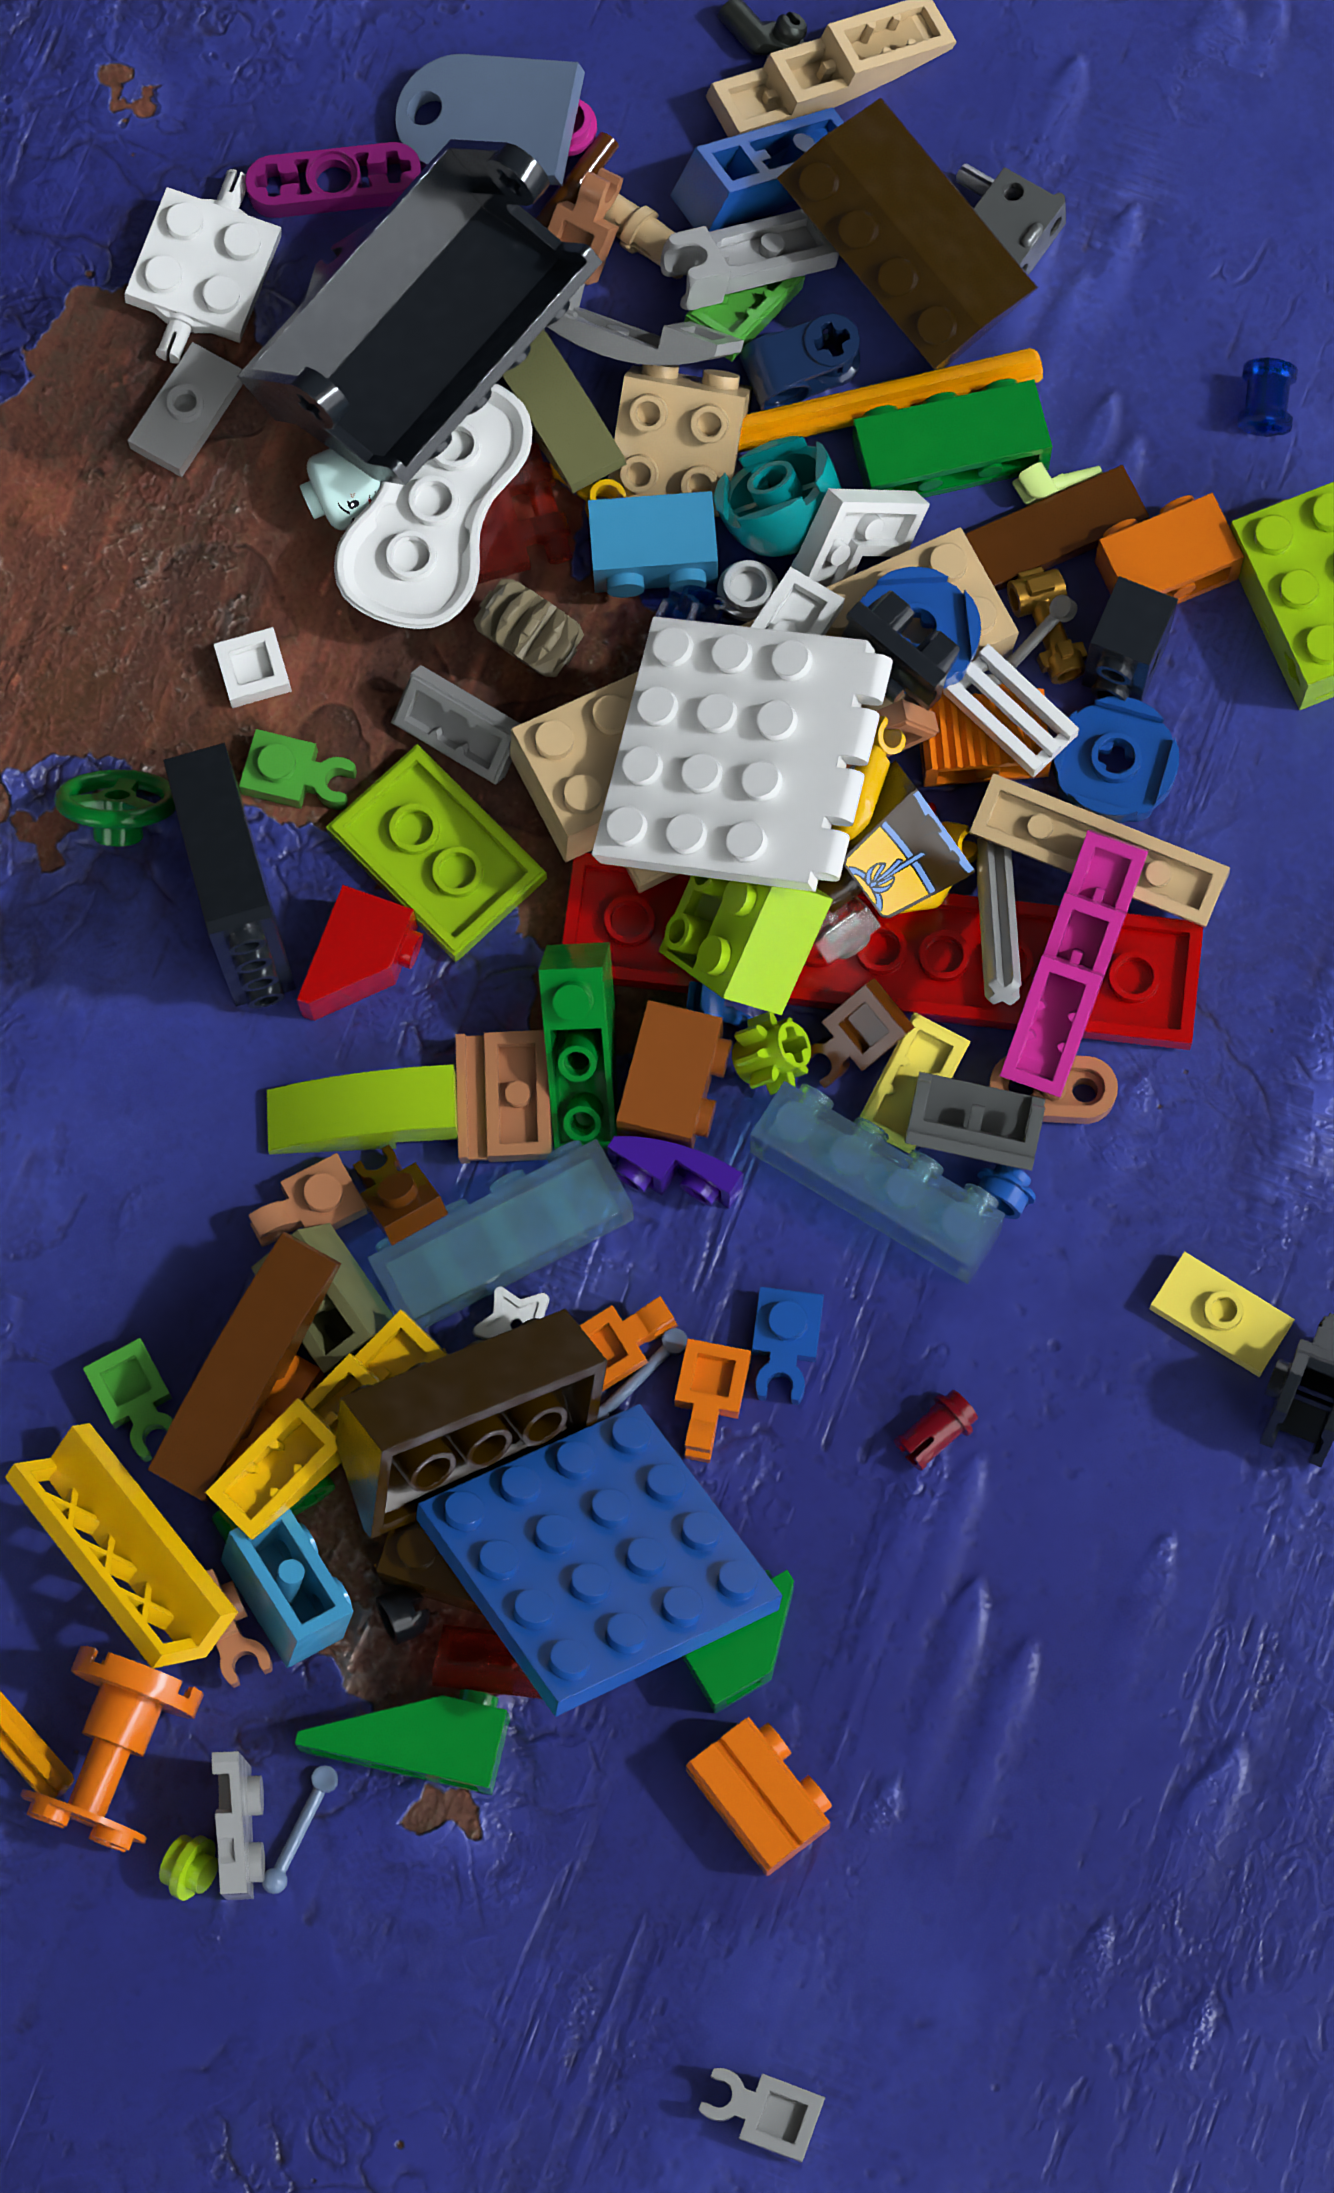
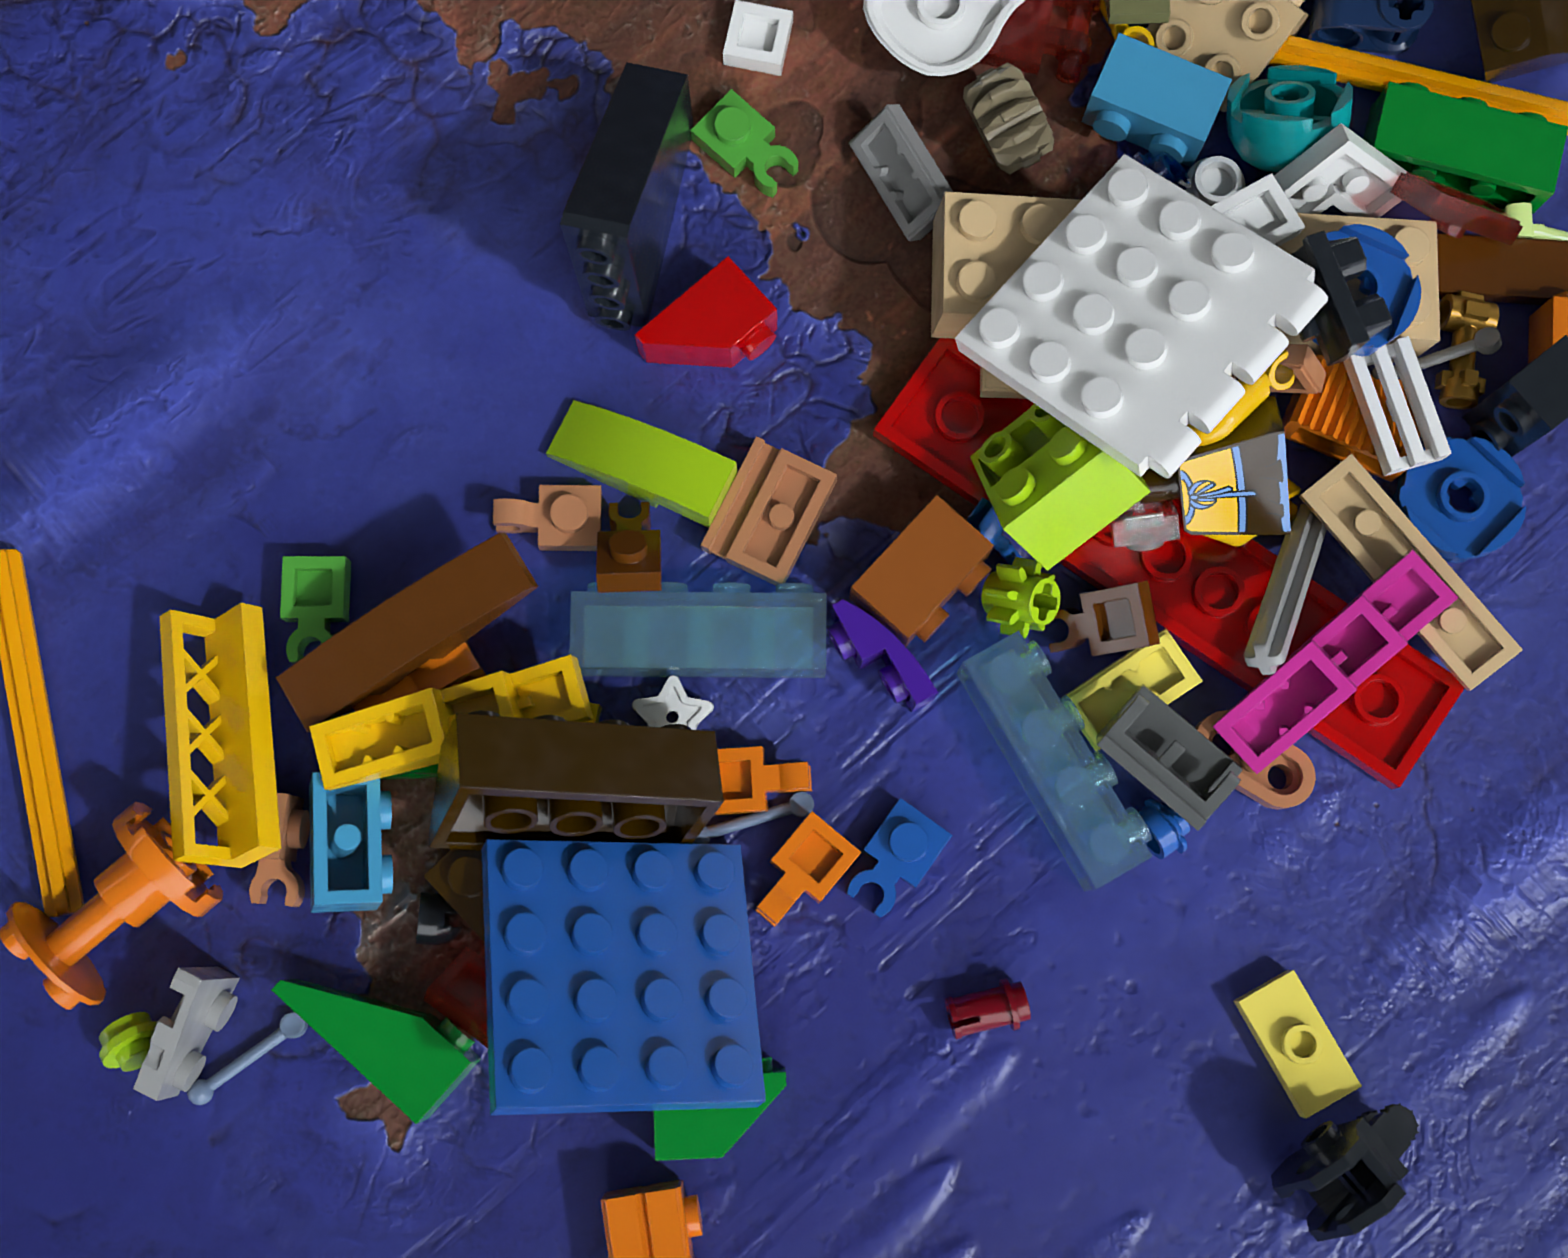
camera: 25 degrees right, 5 degrees up
green piece [54,769,176,847] -> none
olive brick [251,1223,394,1373] -> none
lime tile [326,744,547,962] -> none
green slope [538,942,618,1151] -> none
none -> clear red plate [1390,171,1523,246]

